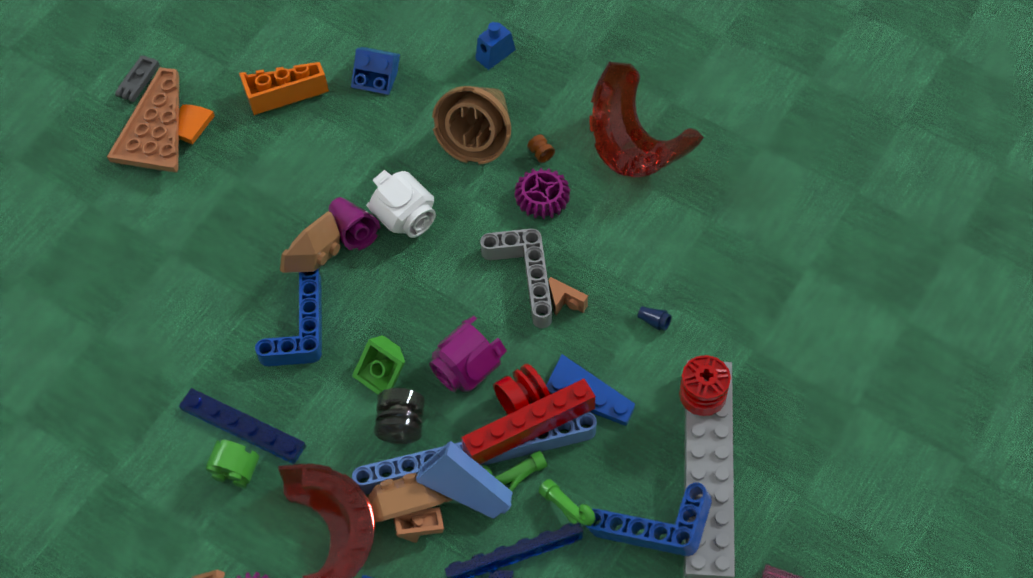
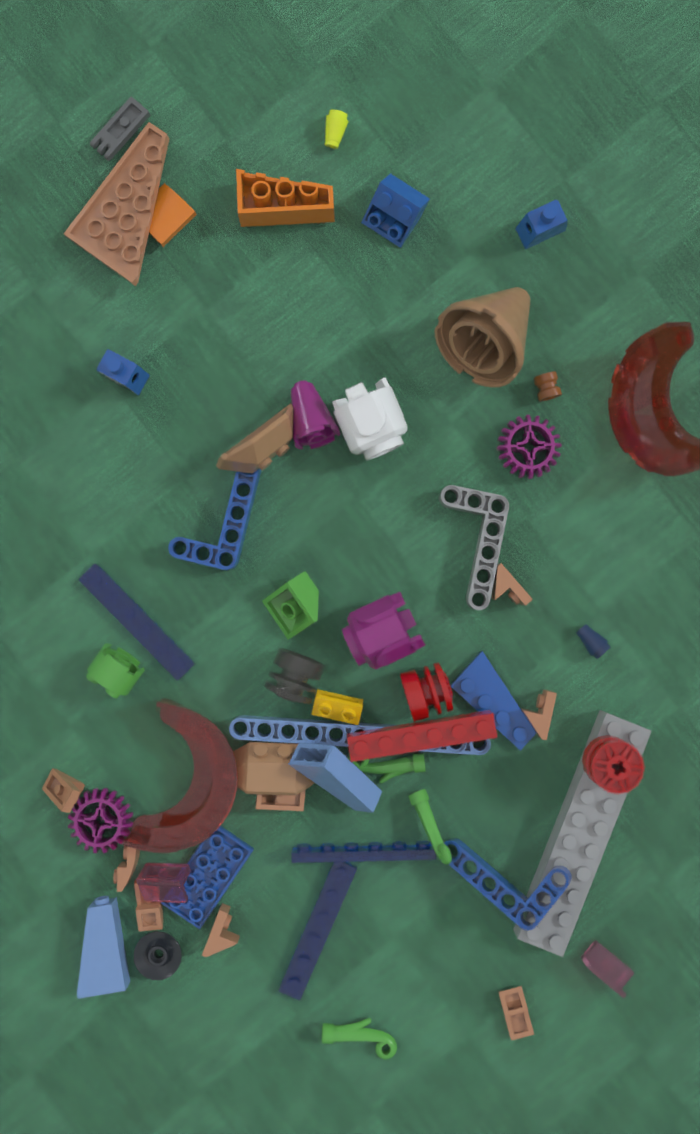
camera: 15 degrees right, 30 degrees up
none -> blue torso [96,349,150,396]
none -> yellow bracket [311,689,363,725]
none -> neon yellow cone [325,109,349,149]
none -> nougat slope [520,689,557,740]

